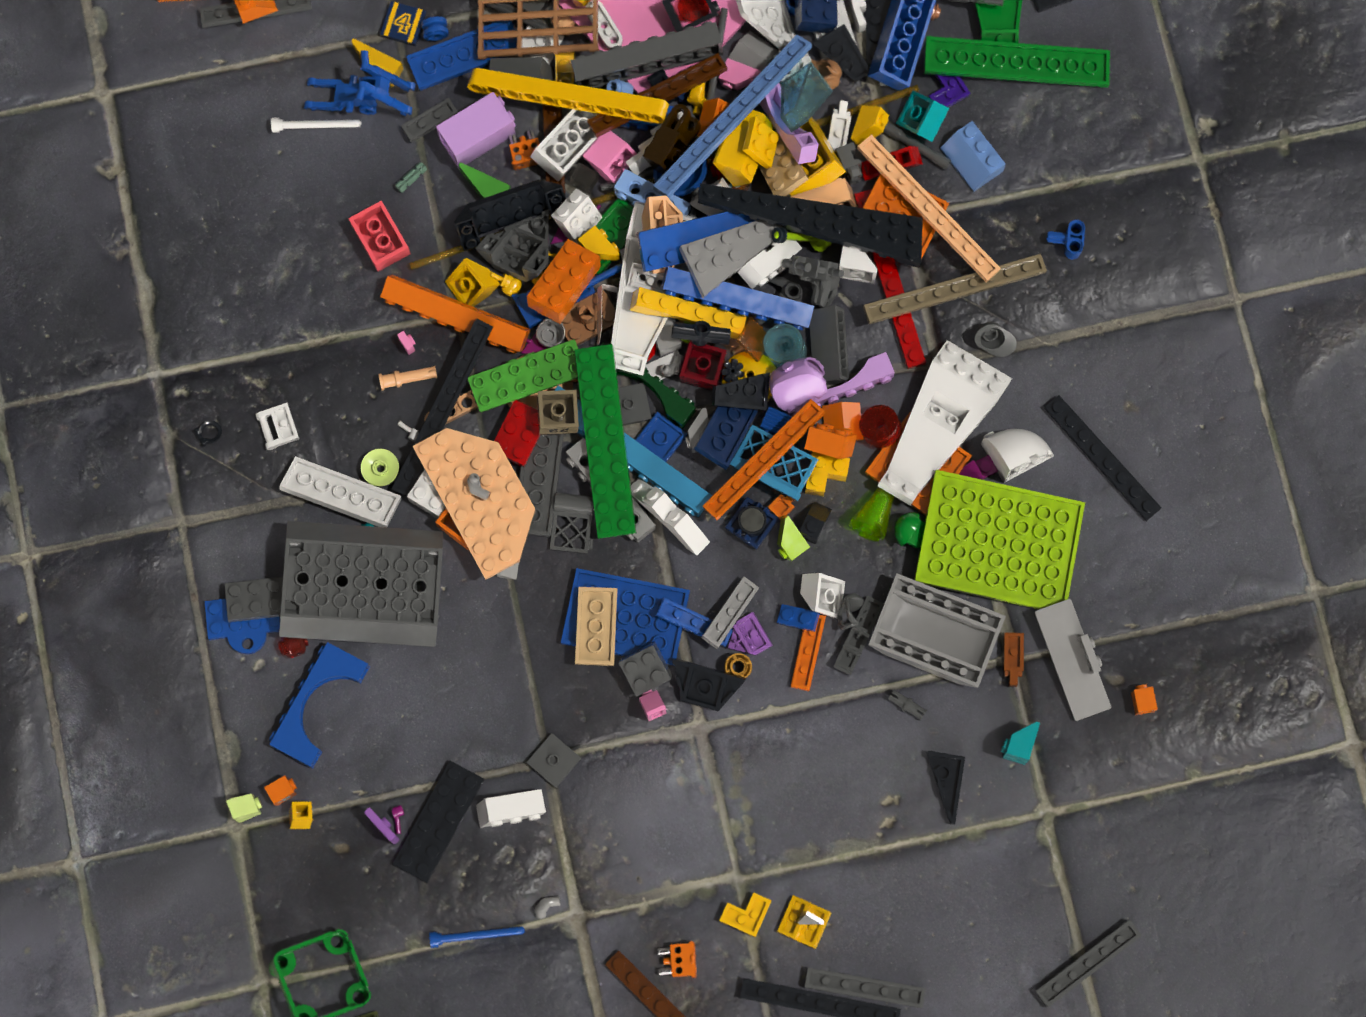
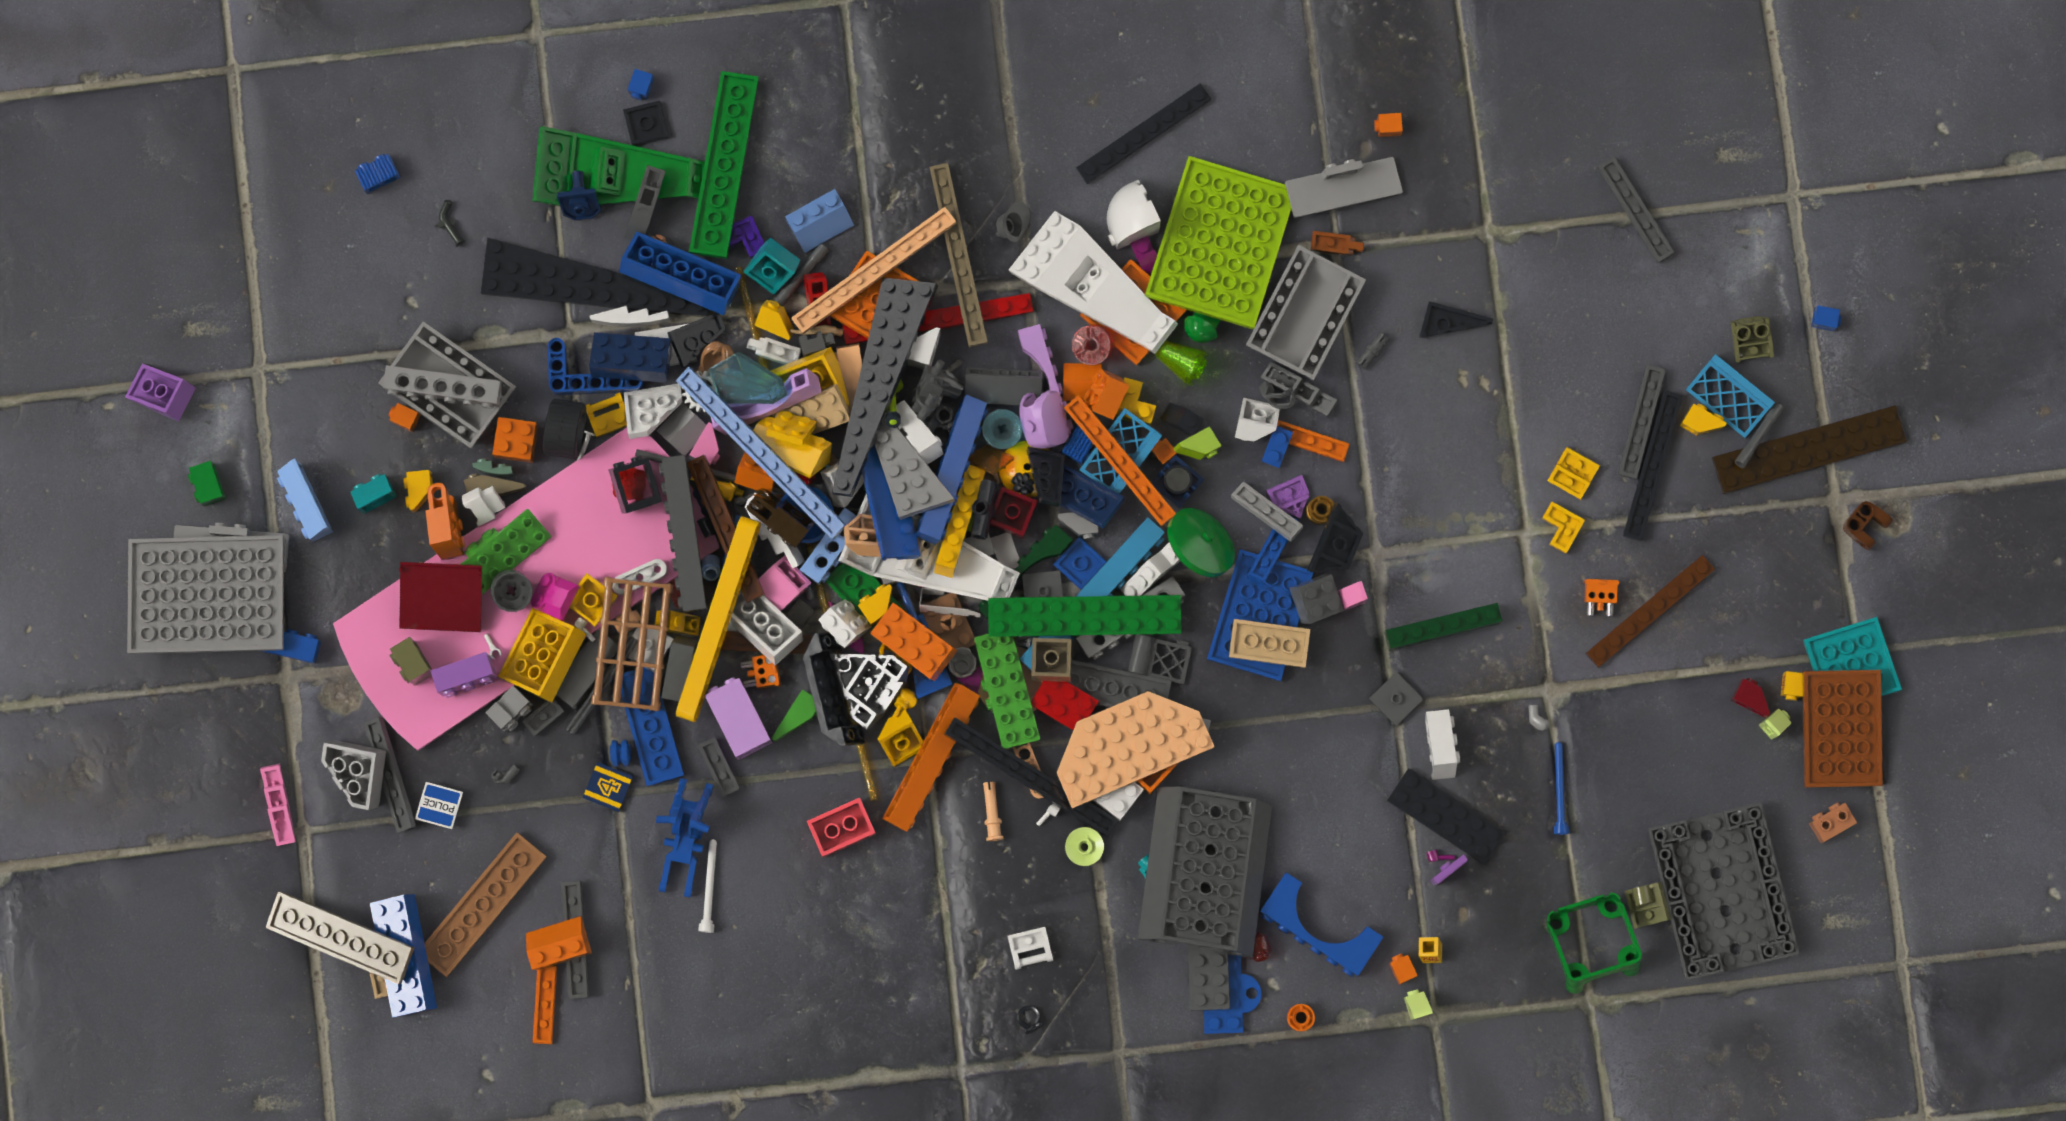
camera: 85 degrees left, 5 degrees up
white plate [280,456,401,528] -> none
yellow slope [351,38,403,88] -> none
sand green axle [395,162,427,193] -> none
bright pink plate [397,331,416,355] -> none
light grey arm [467,473,490,500] -> none
light grey arm [660,354,685,377] -> none
light grey slope [797,911,824,925] -> none
teal slope [1000,722,1040,765] -> none
blue beam [1047,220,1085,259] -> none
none -> tan animal [790,325,843,337]
none -> green dish [1167,508,1235,577]
none -> orange wheel [1287,1004,1315,1032]
none -> dark green brick [1384,603,1503,651]

